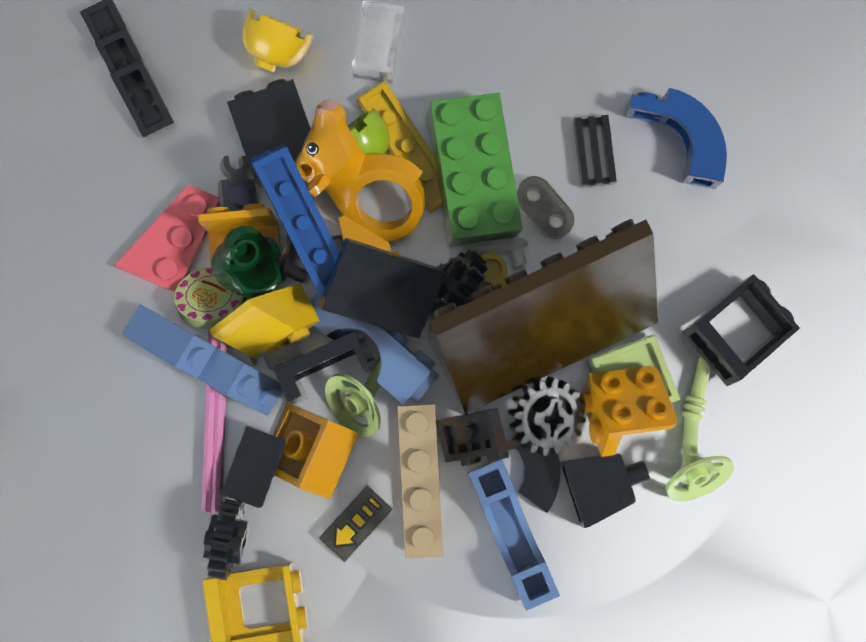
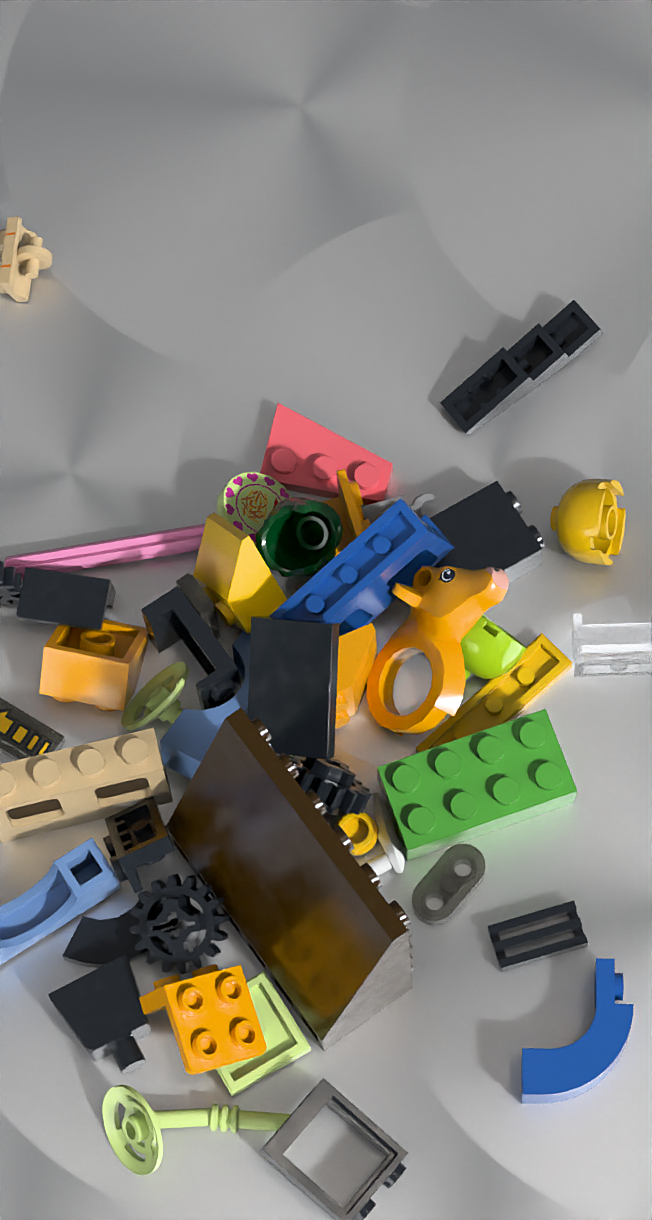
camera: 90 degrees right, 15 degrees down
medium blue arch [122,304,283,416] -> none

